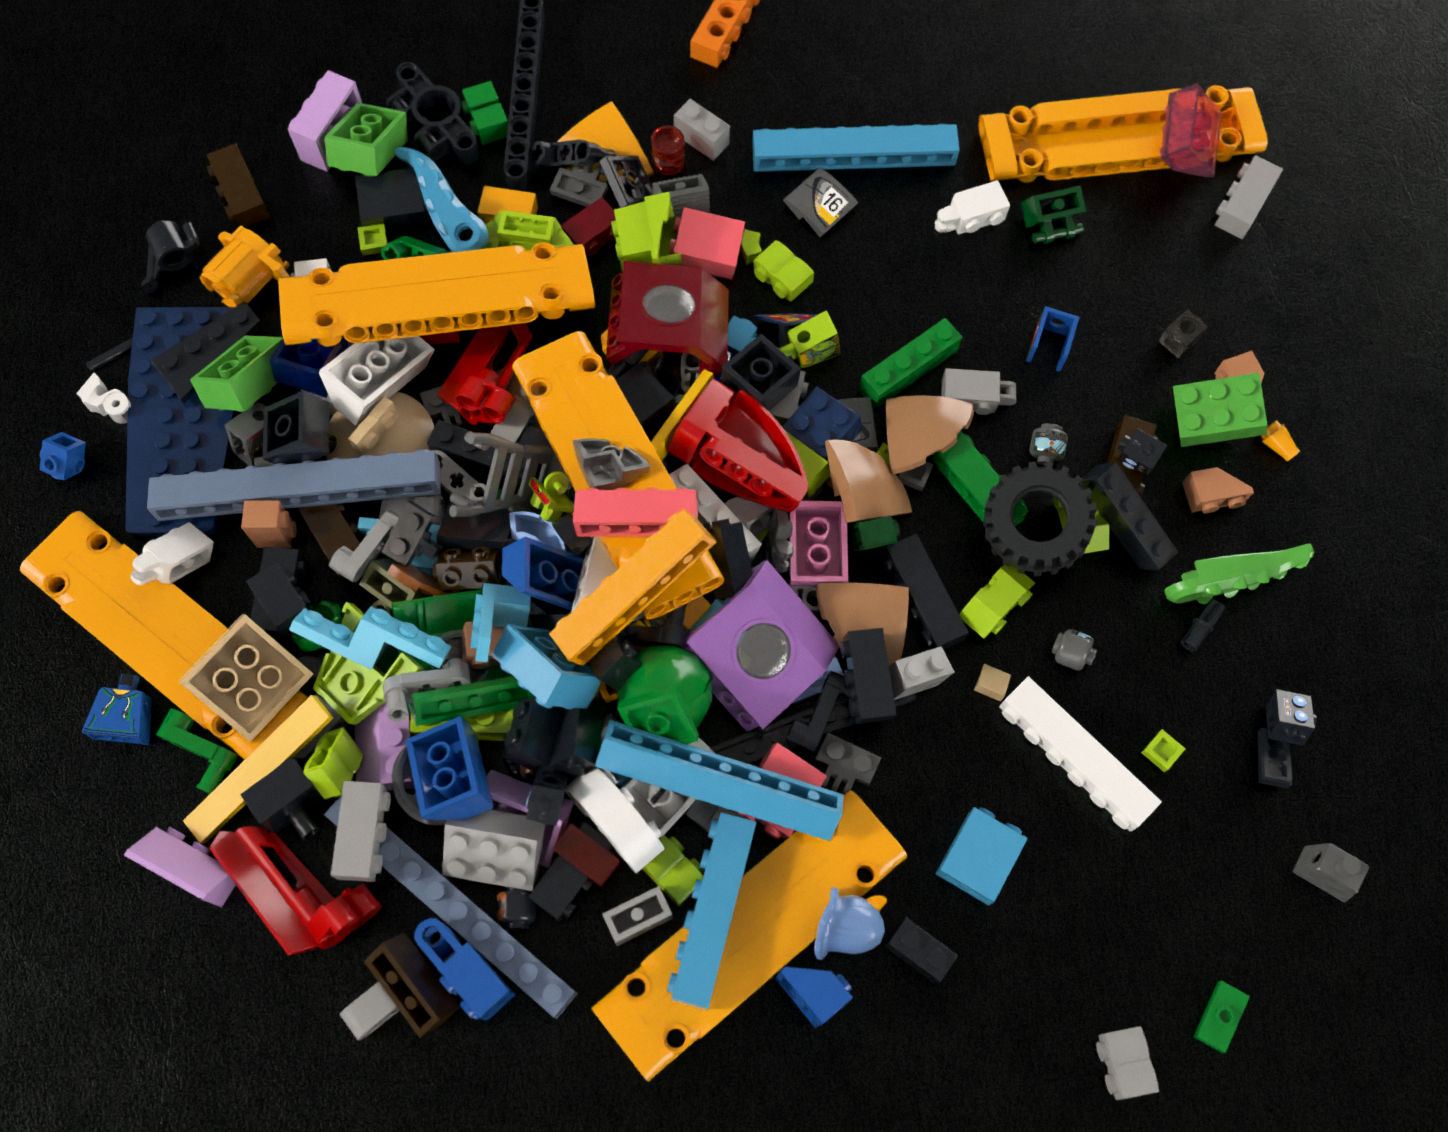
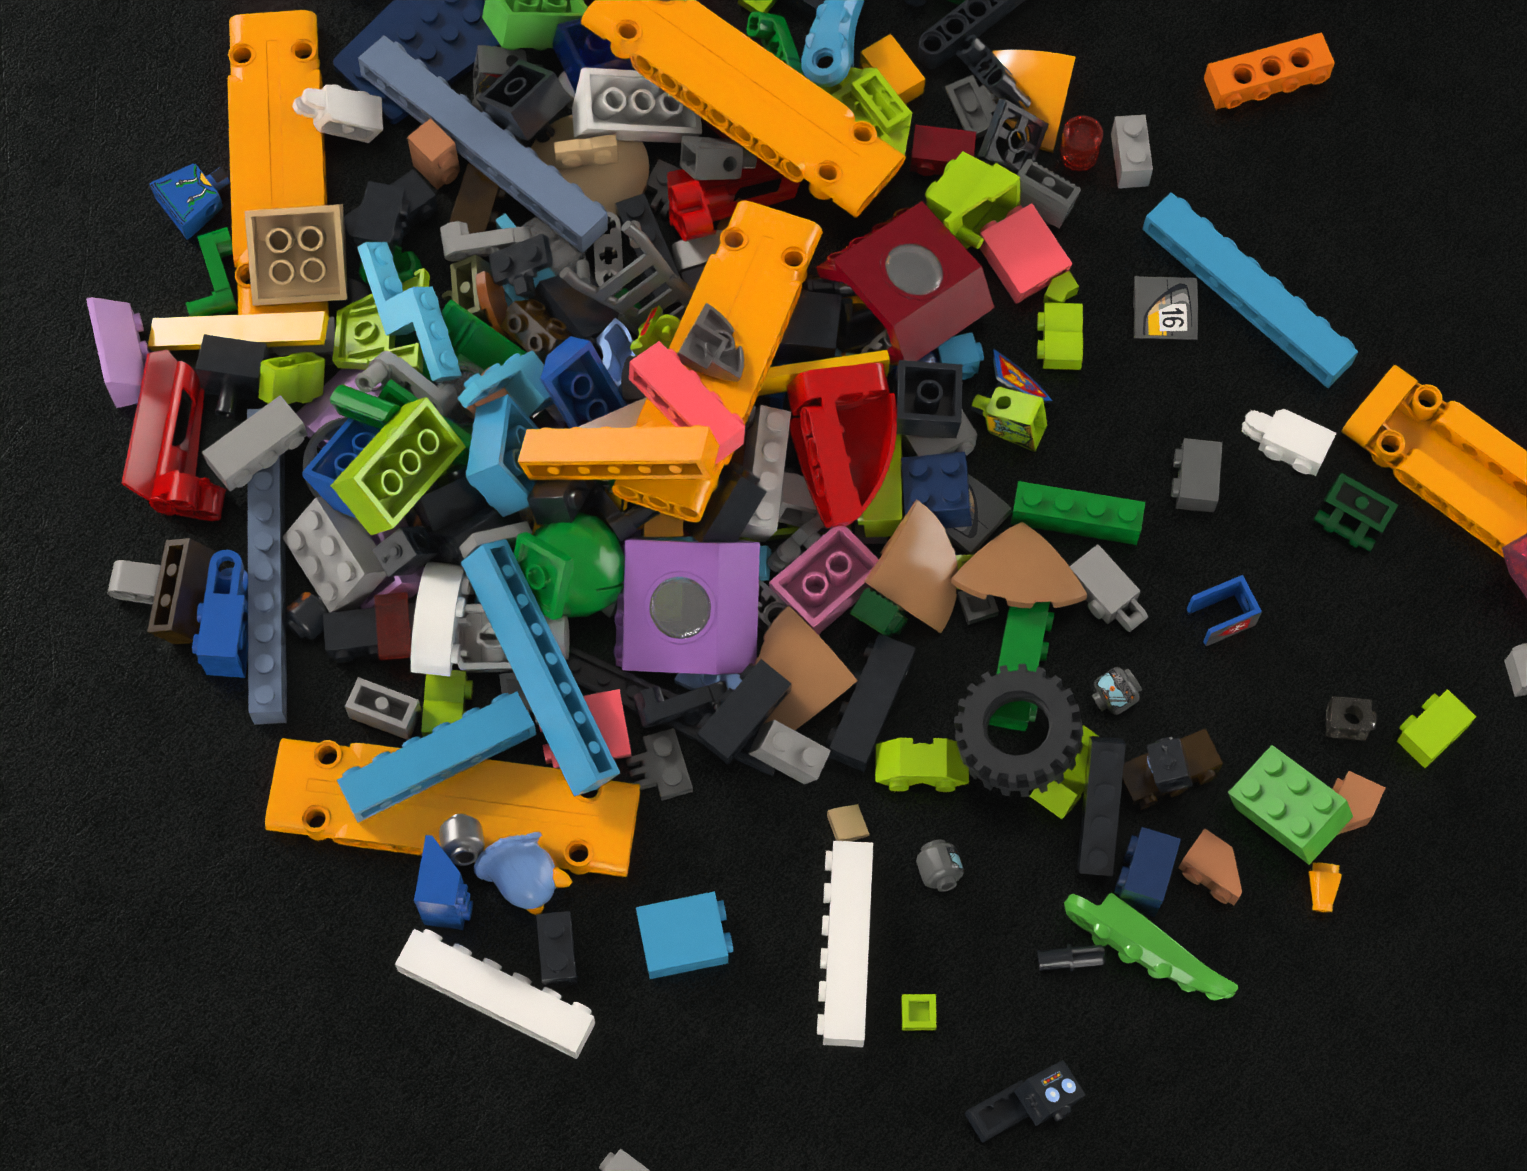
camera: 50 degrees right, 0 degrees up
none -> green brick [329,384,401,430]
none -> lime brick [330,397,466,535]
none -> white brick [395,929,595,1059]
none -> flat silver head [439,814,485,866]
none -> light grey tile [459,521,532,559]
none -> dark grey torso [680,136,757,180]
none -> dark blue brick [1114,827,1181,917]
none -> dark grey brick [1171,438,1222,513]
none -> lime brick [1397,689,1476,768]

